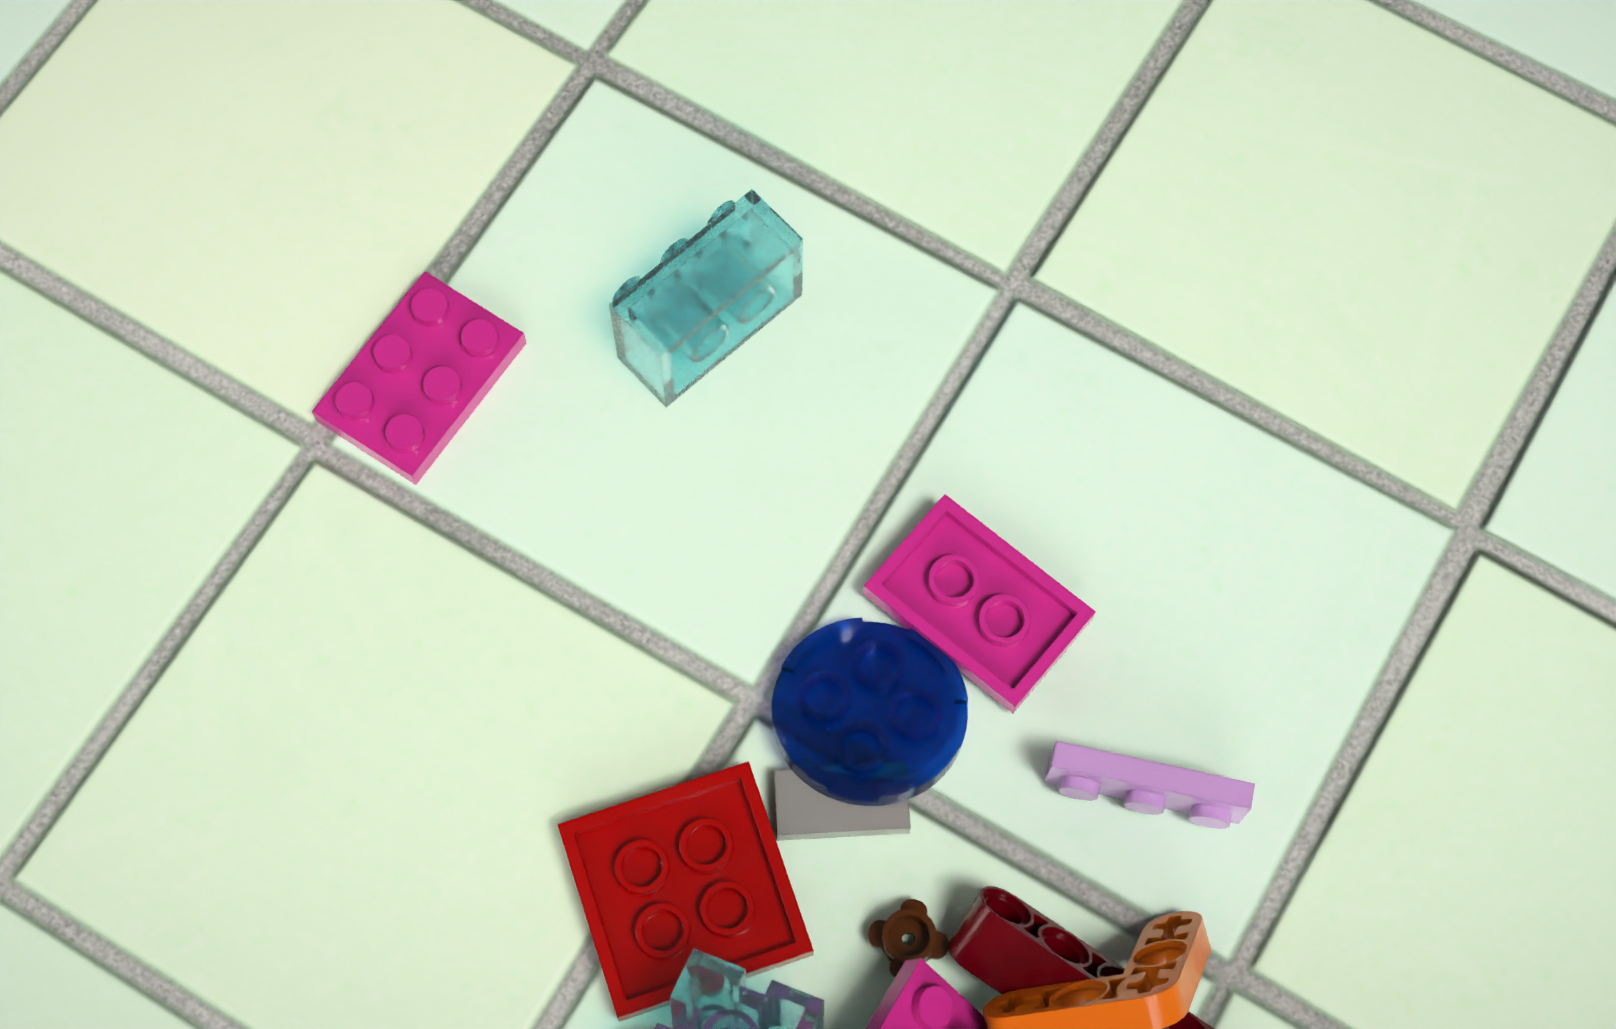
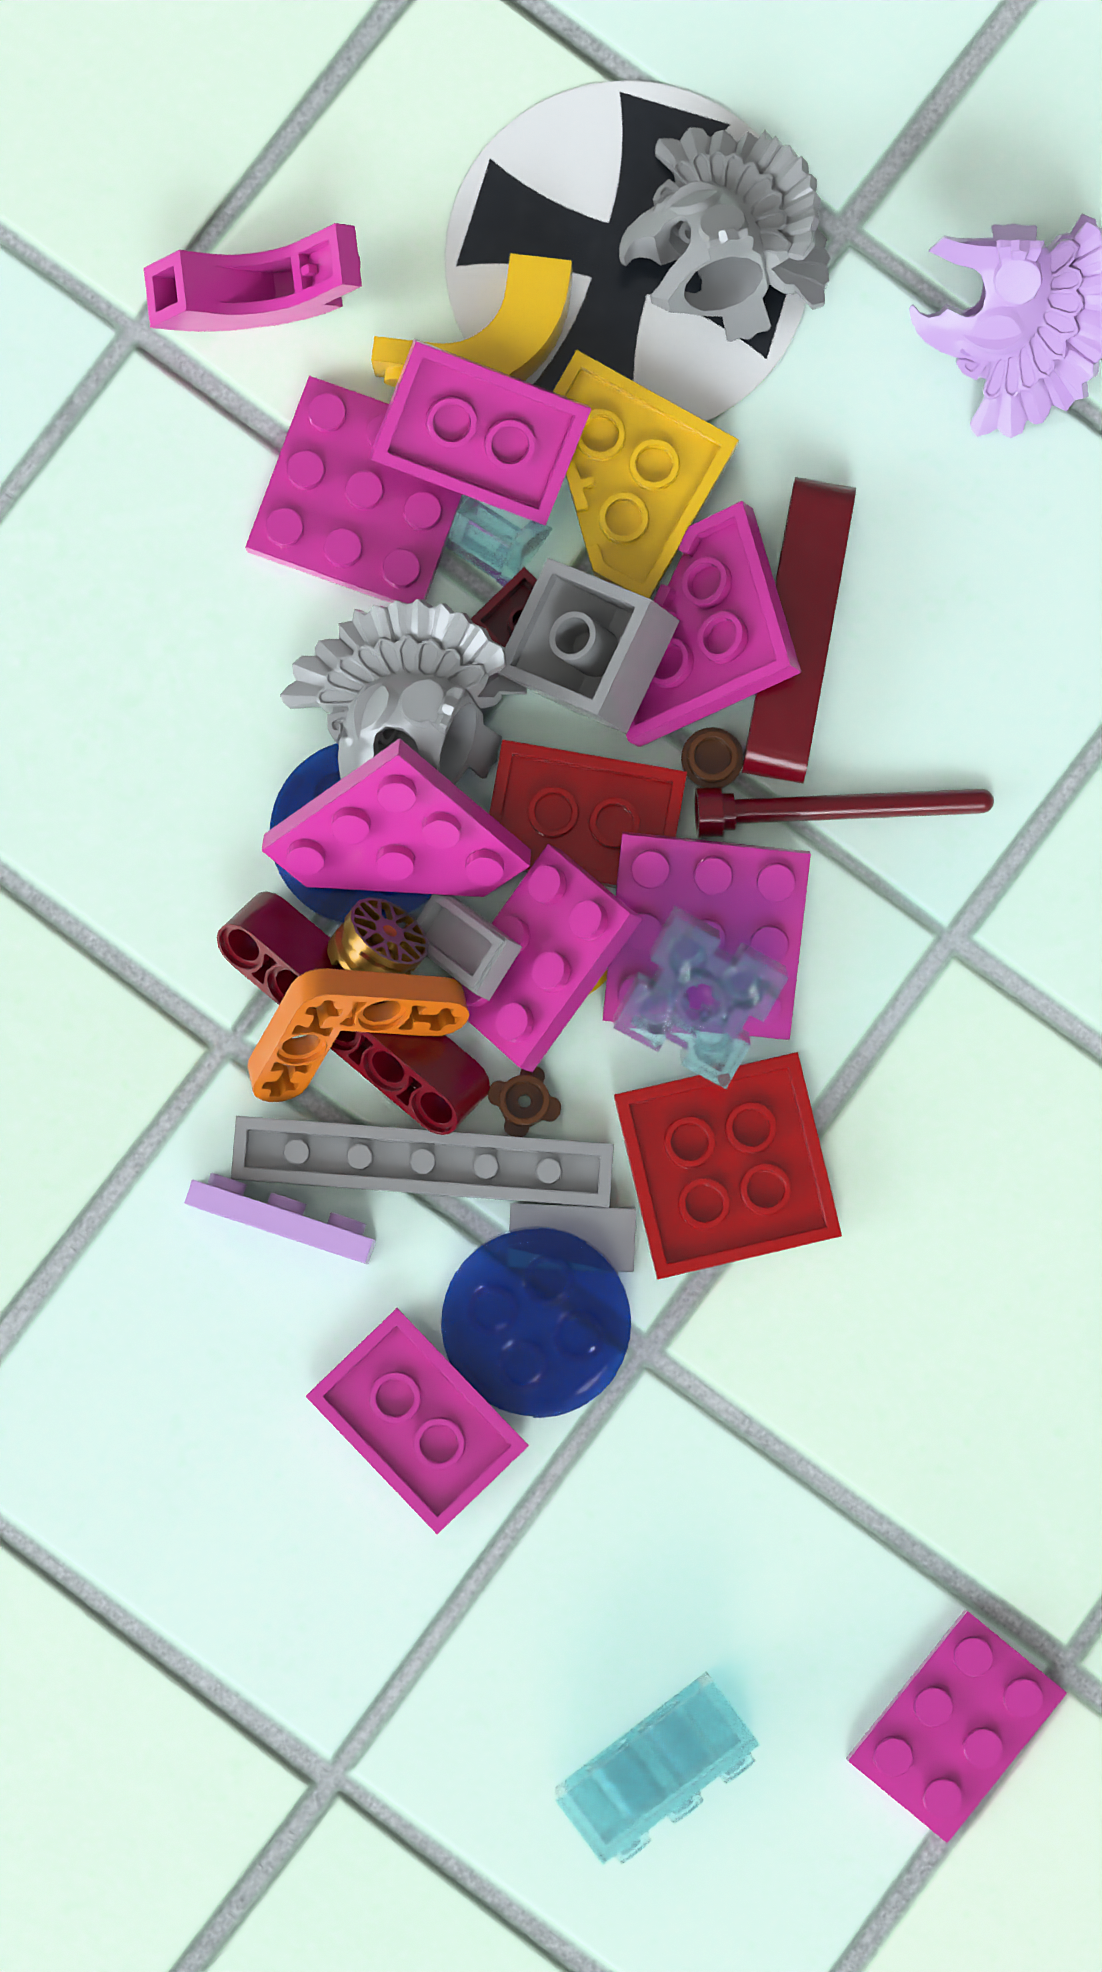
camera: 175 degrees left, 15 degrees up
none -> light grey plate [231,1116,614,1208]

